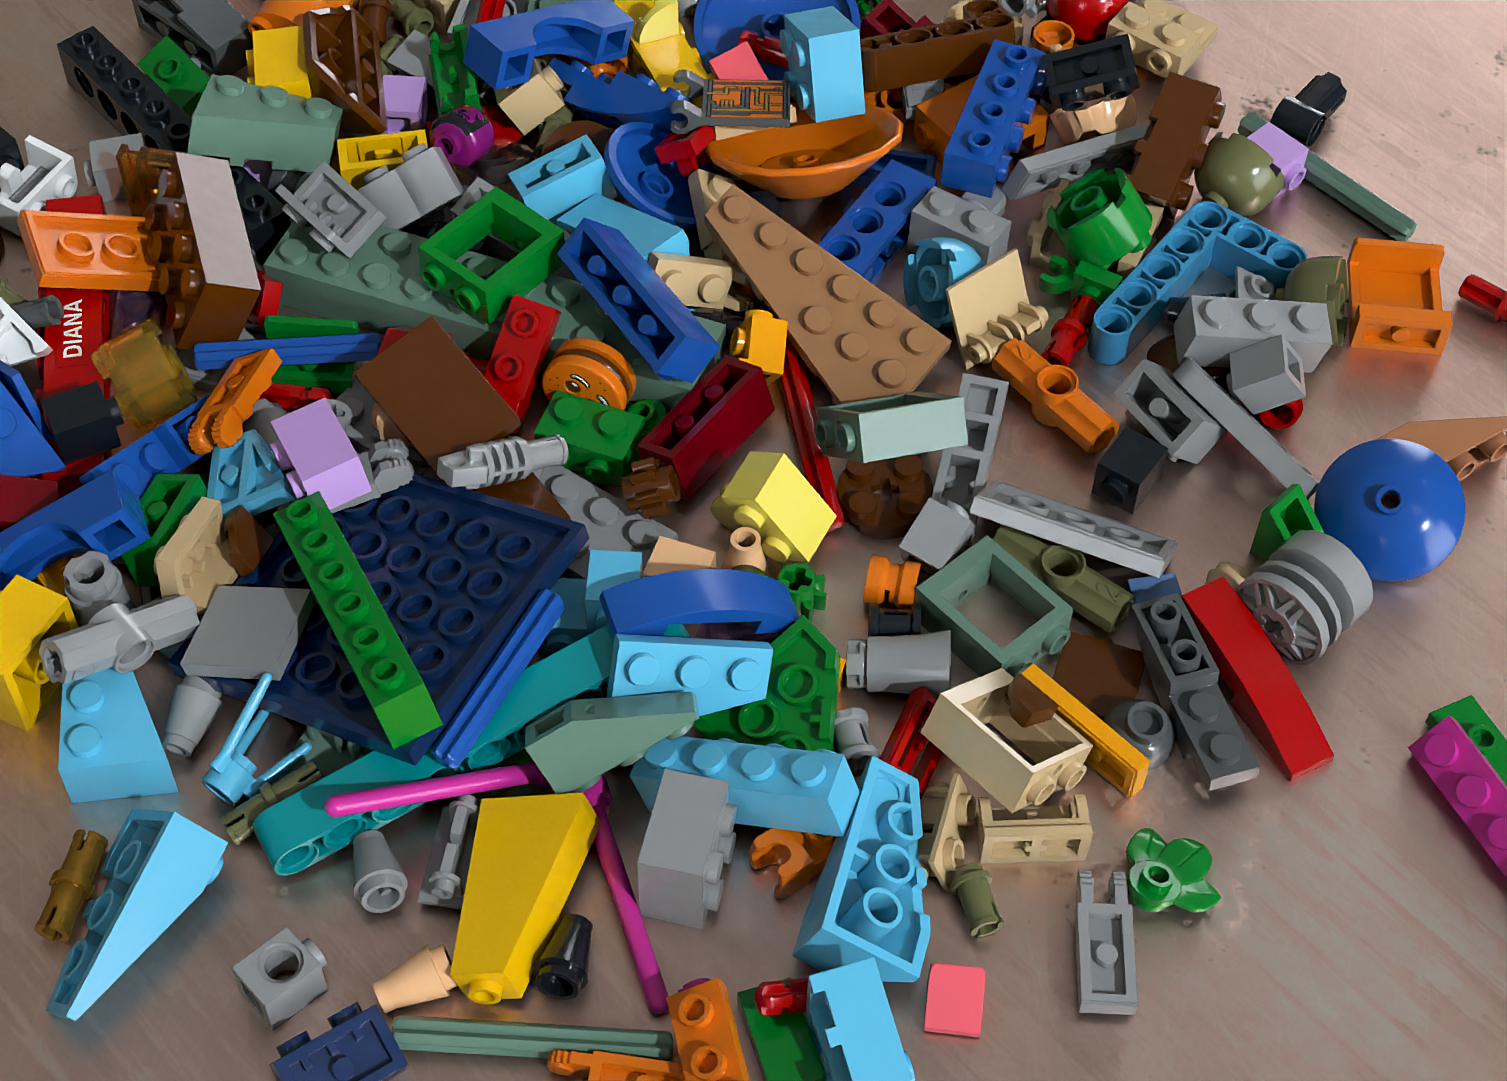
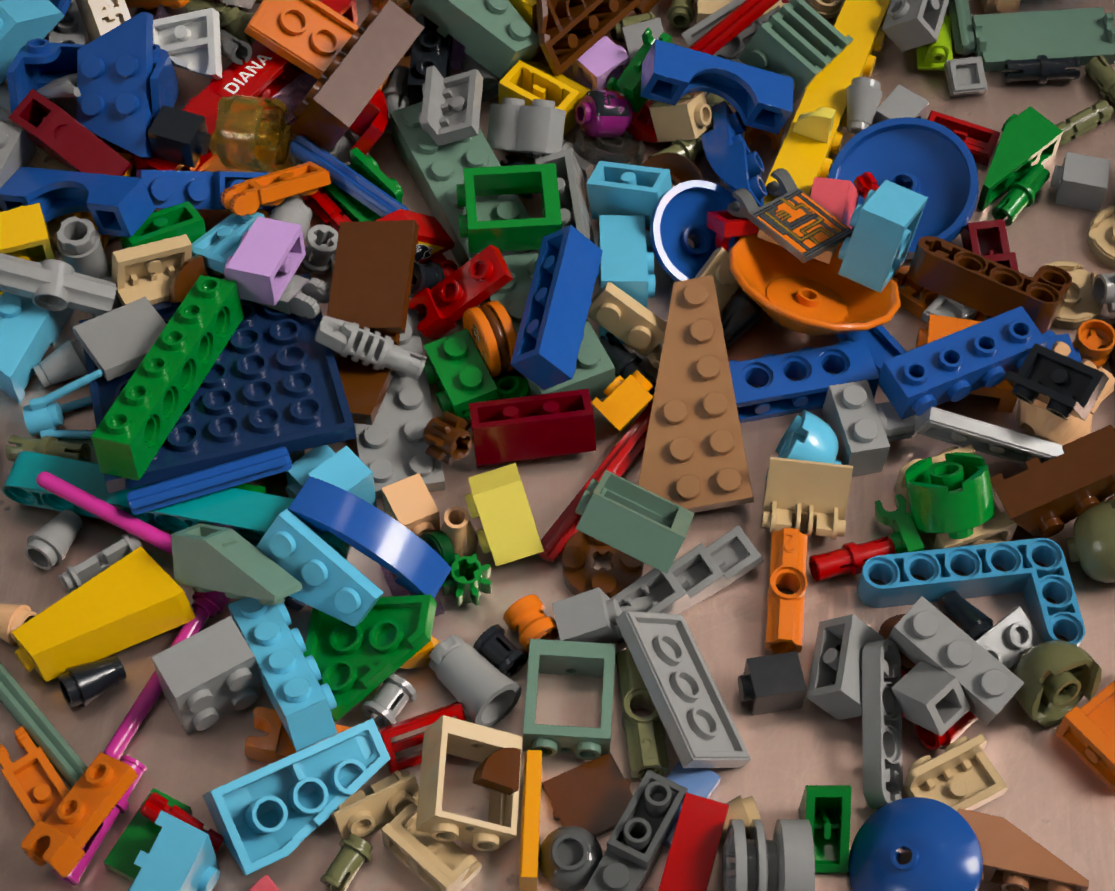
camera: 45 degrees right, 5 degrees up
none -> tan bracket [903,734,1008,811]

